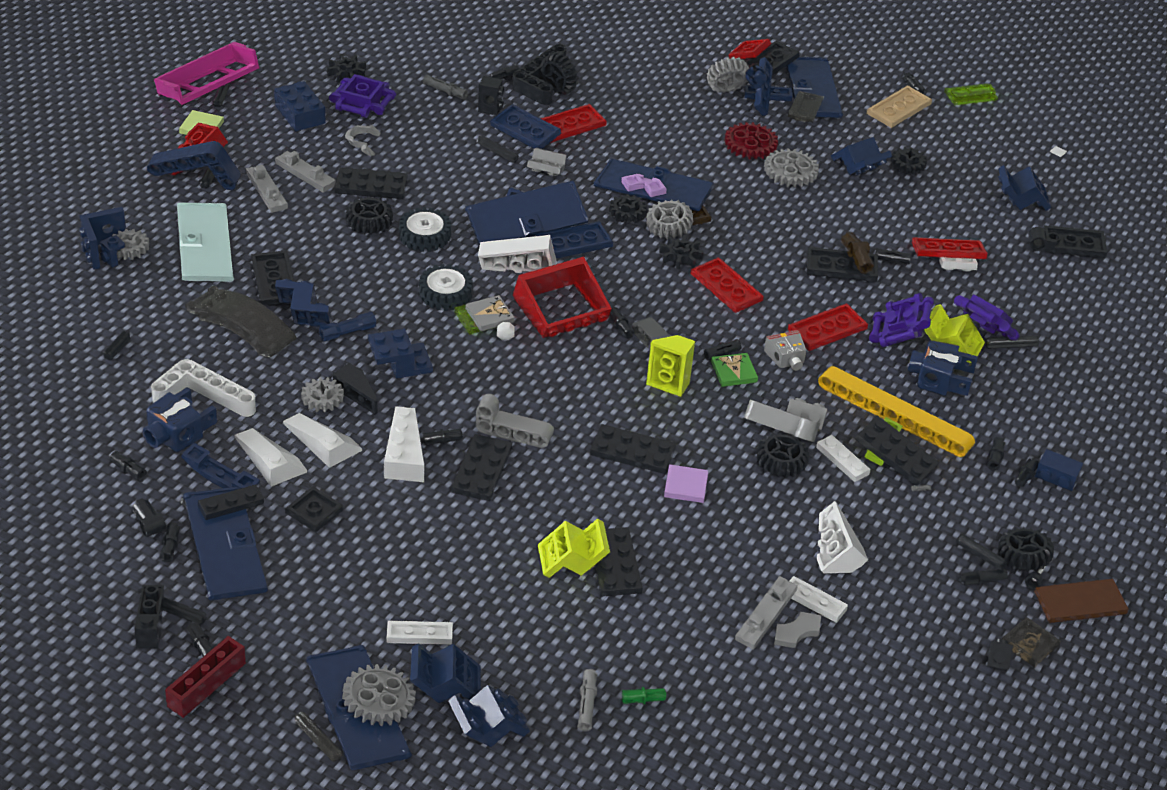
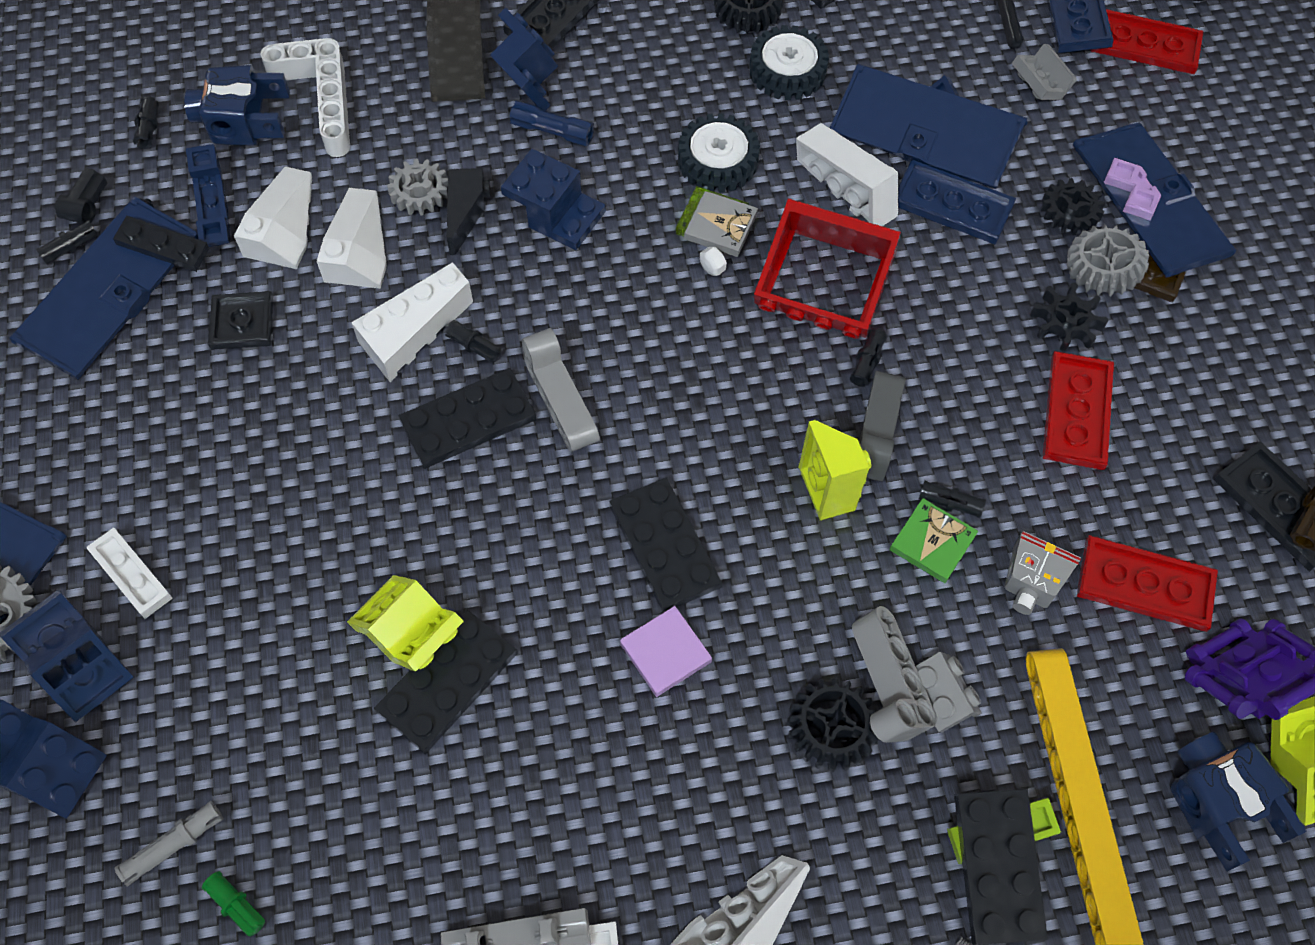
camera: 50 degrees right, 20 degrees up
white plate [816,435,870,482] -> none

